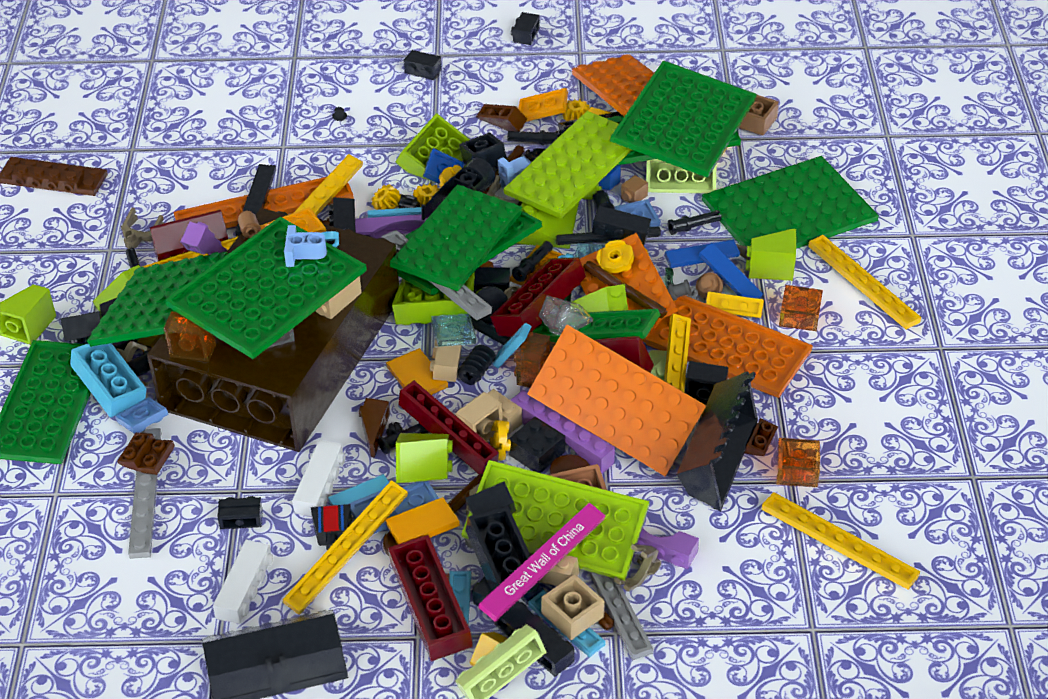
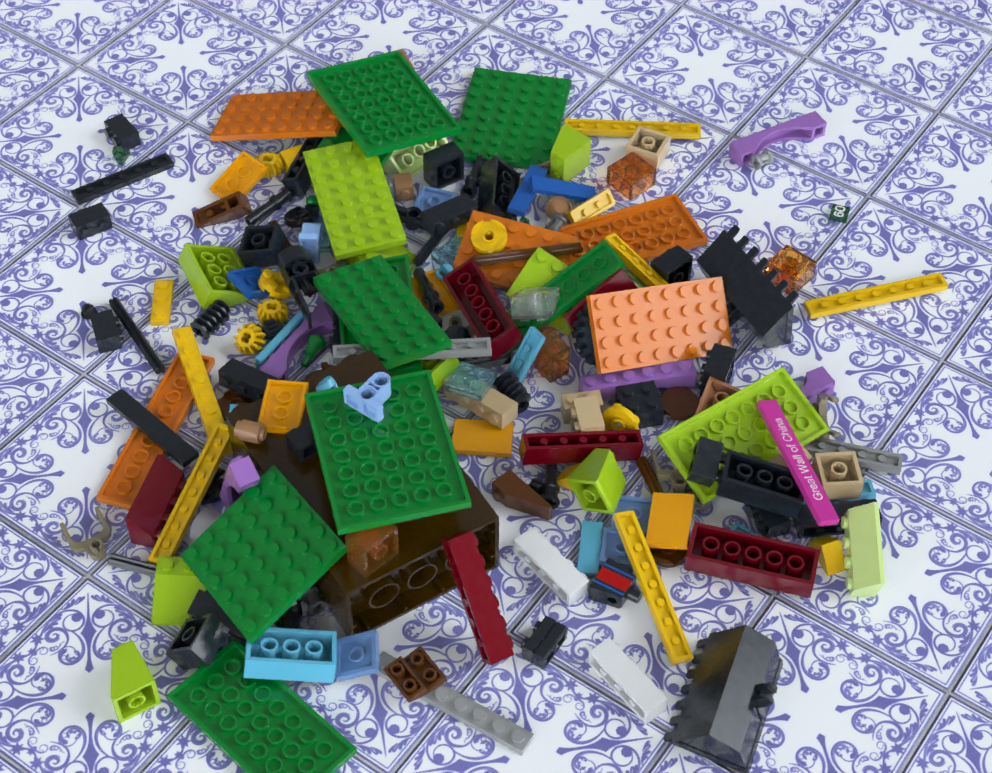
camera: 55 degrees left, 5 degrees up
none -> black tile [71,153,175,205]
none -> black brick [89,309,124,354]
none -> black axle [109,297,165,374]
none -> clear green tile [112,146,130,165]
none -> yellow plate [150,280,174,326]
none -> black piece [190,299,230,340]
none -> black brick [423,141,464,189]
none -> dark red brick [440,530,514,665]
none -> black slope [477,155,520,221]
none -> tan brick [624,126,671,172]
none -> black brick [698,343,737,396]
none -> medium lavender arch [728,111,827,167]
none -> light grey bush [750,149,774,170]
none -> clear green tile [829,204,850,223]

